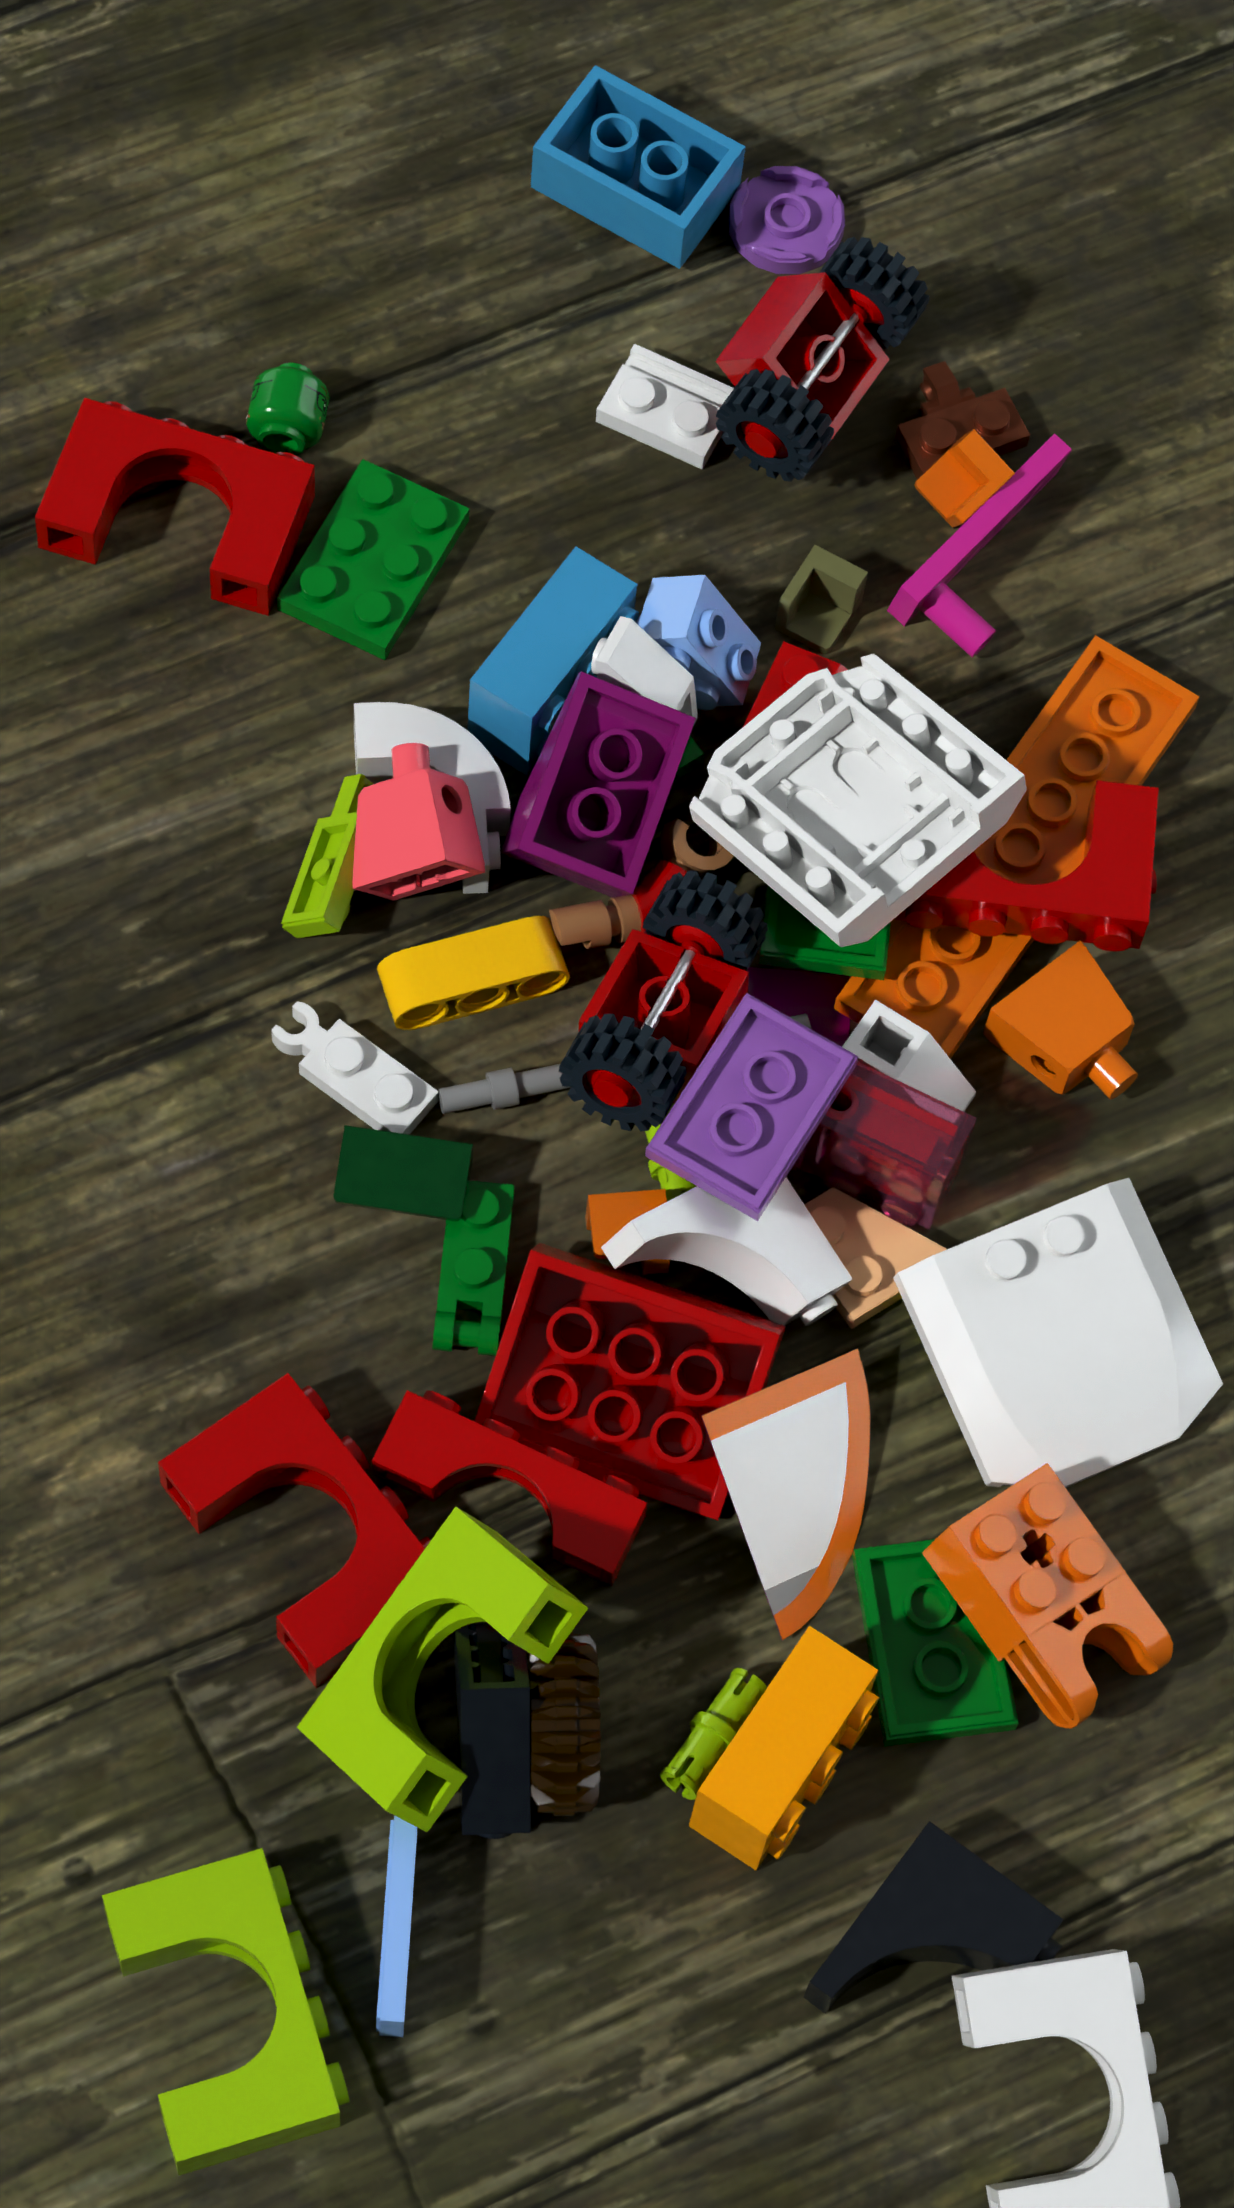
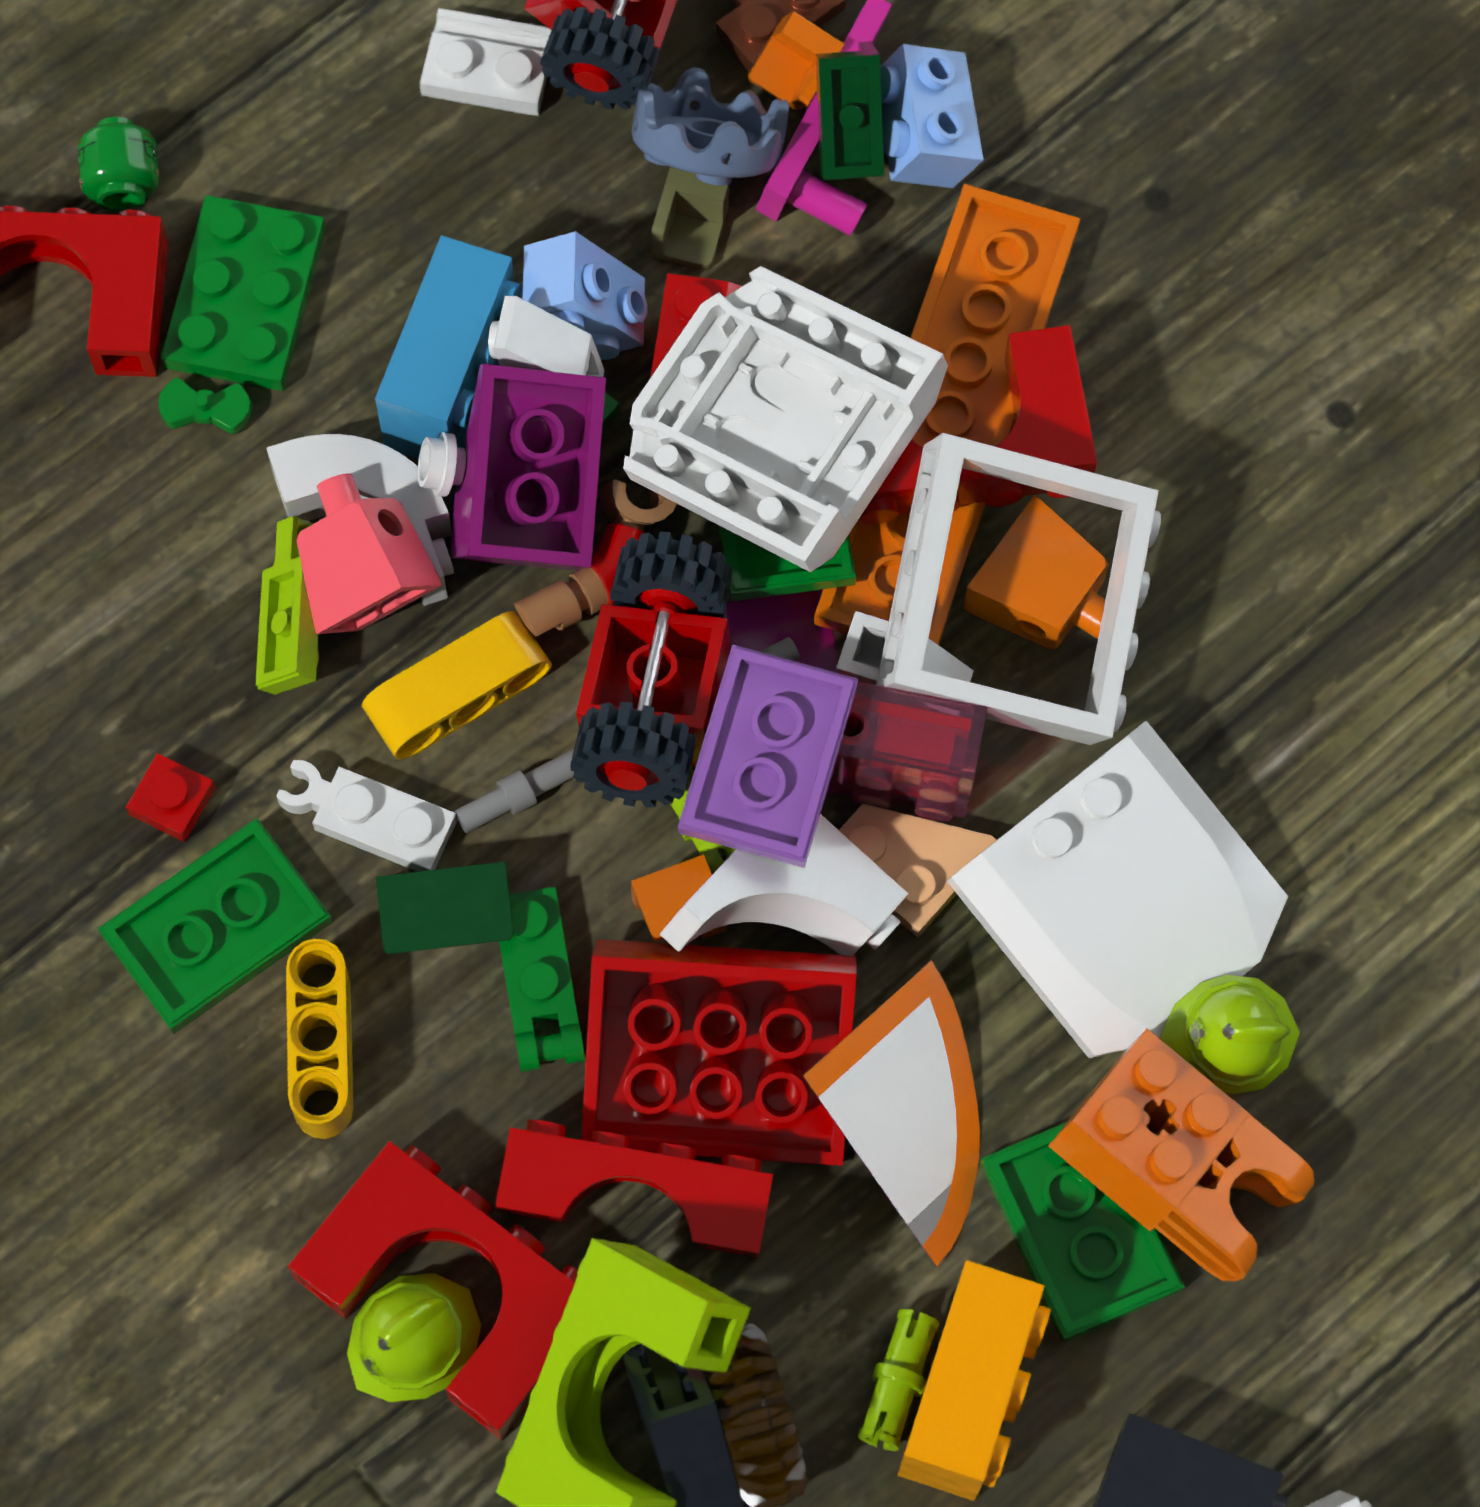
camera: 10 degrees left, 5 degrees up
none -> green tile [97,818,333,1035]
none -> red plate [126,753,216,842]
none -> green piece [158,378,252,435]
none -> yellow beam [286,939,353,1139]
none -> lime piece [347,1273,481,1402]
none -> white plate [418,432,466,497]
none -> sand blue plate [631,68,789,186]
none -> dark green panel [816,41,884,180]
none -> white window [875,433,1161,745]
none -> light blue brick [880,44,983,188]
none -> lime piece [1160,974,1300,1095]

